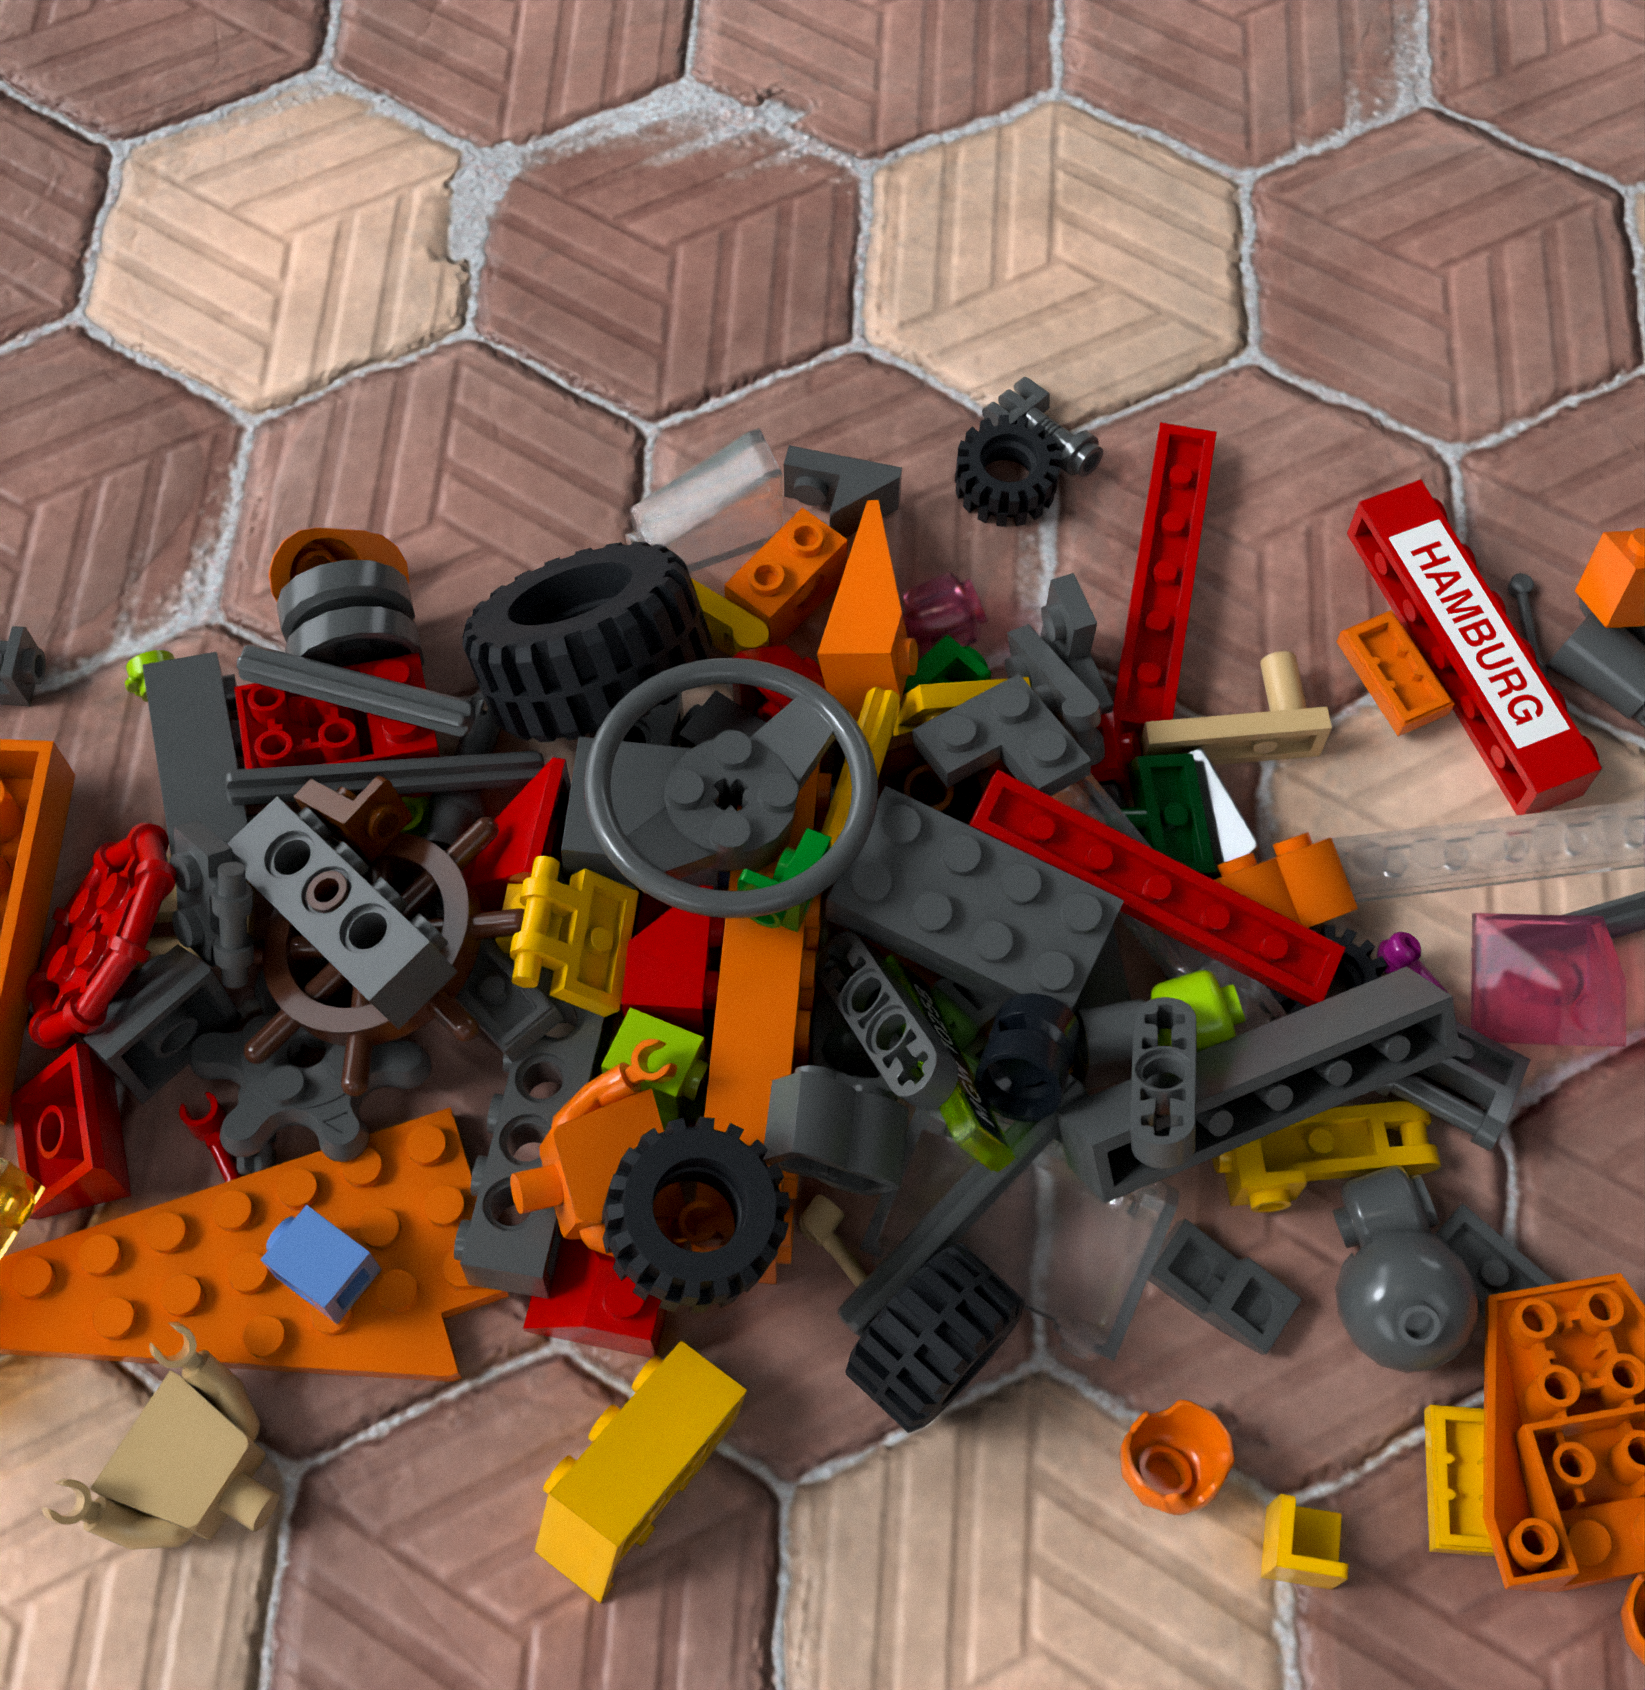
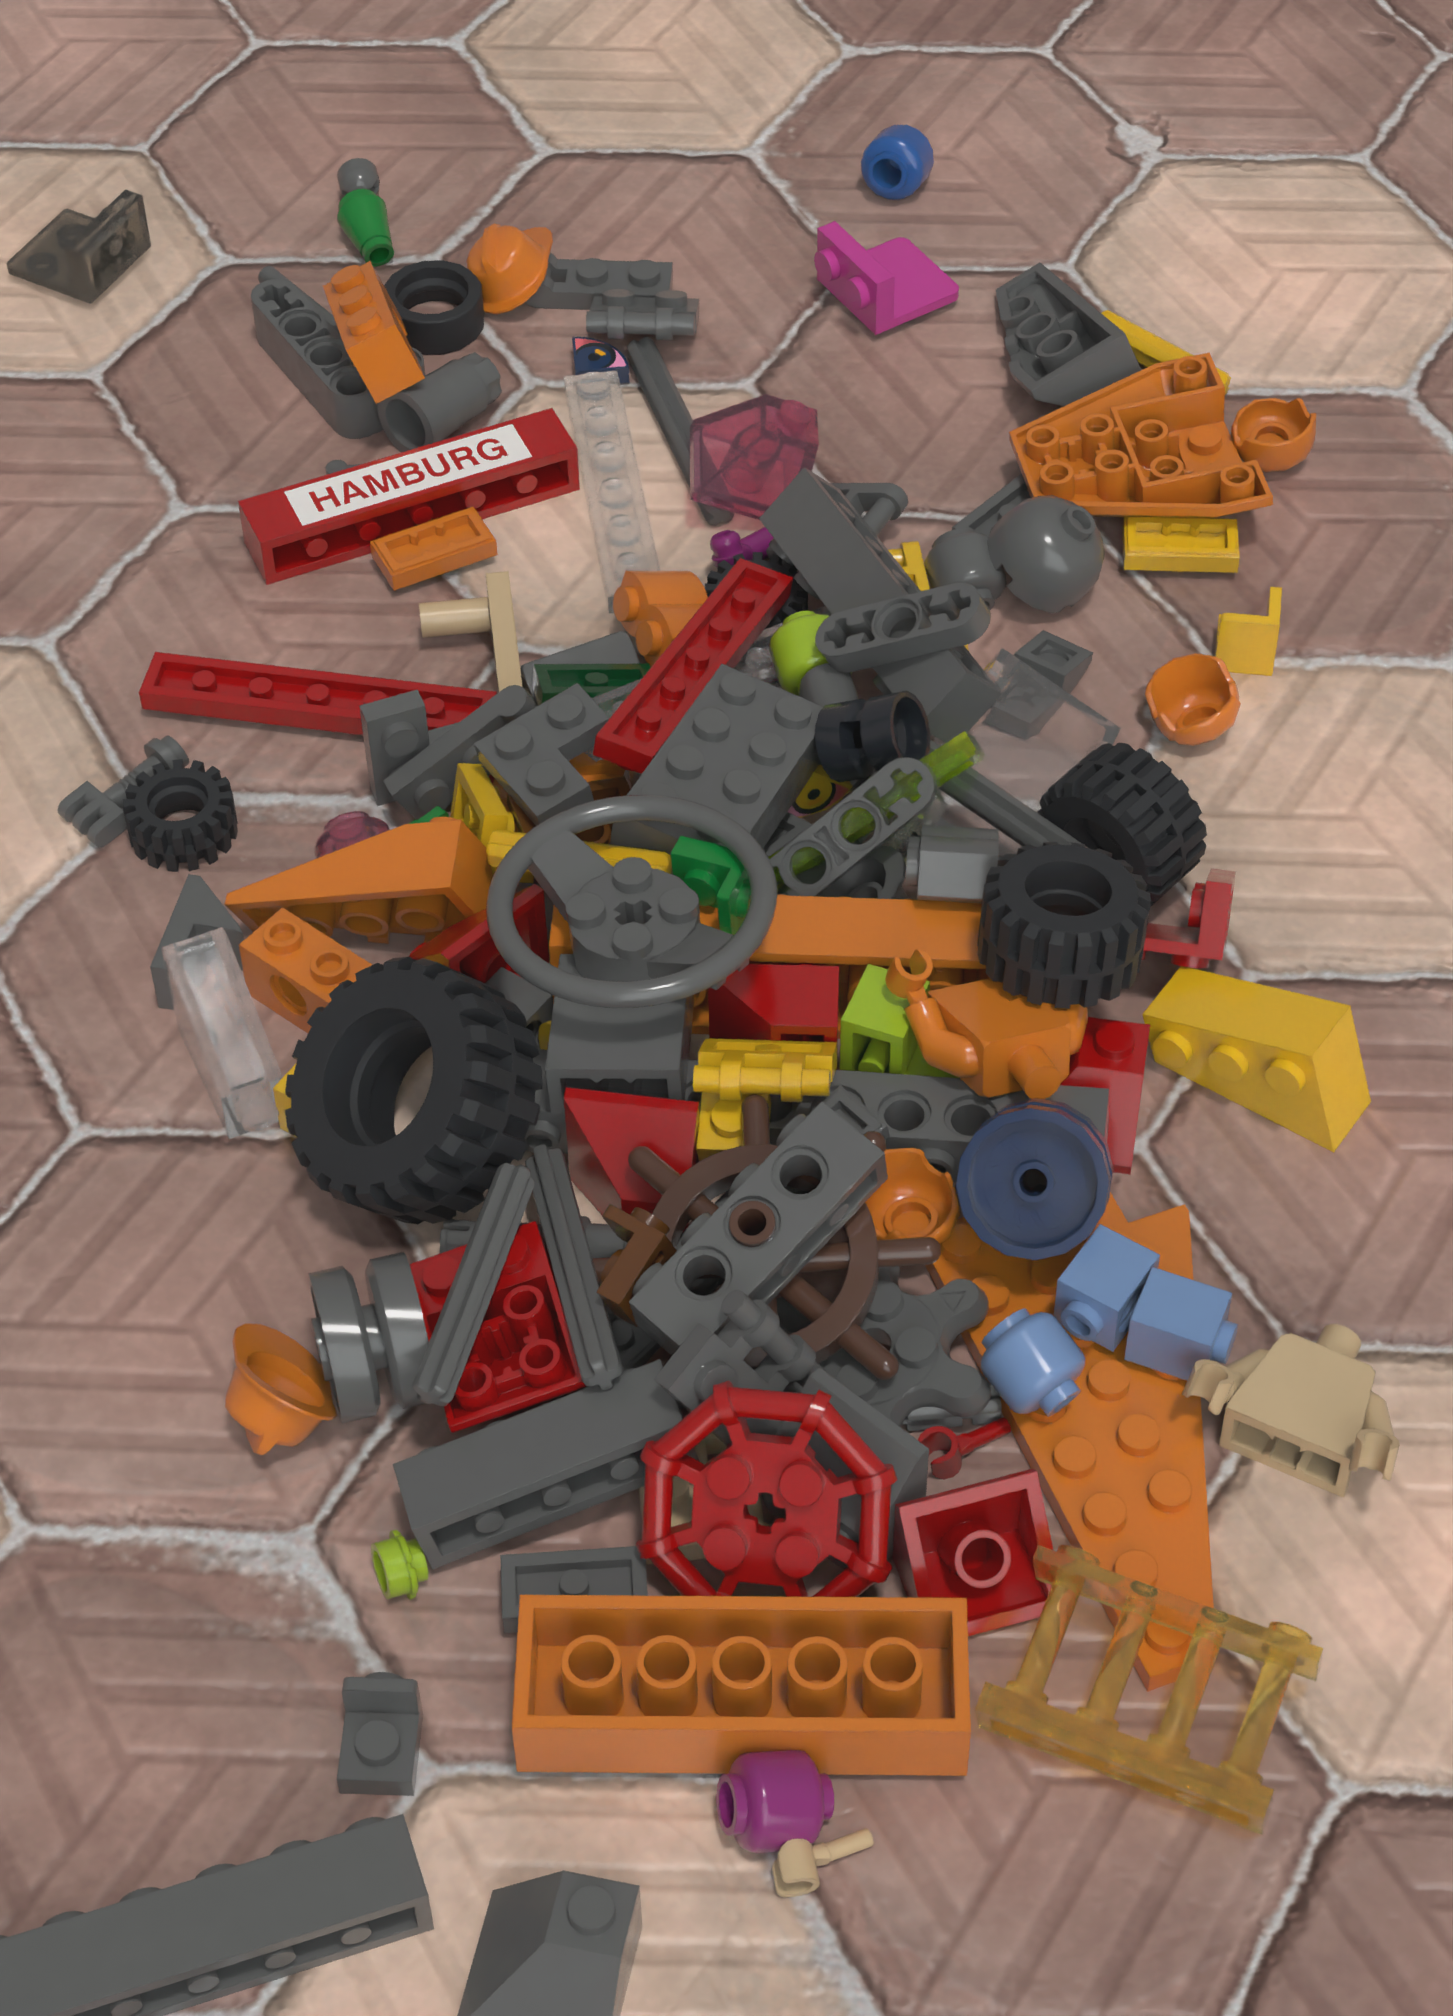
camera: 90 degrees left, 15 degrees down
none -> dark grey plate [500,1546,648,1633]
none -> orange hair [865,1148,960,1244]
none -> dark blue wheel [956,1098,1114,1260]
none -> medium blue head [980,1308,1085,1417]
none -> medium blue brick [1124,1267,1238,1380]
none -> red bracket [1142,868,1236,968]

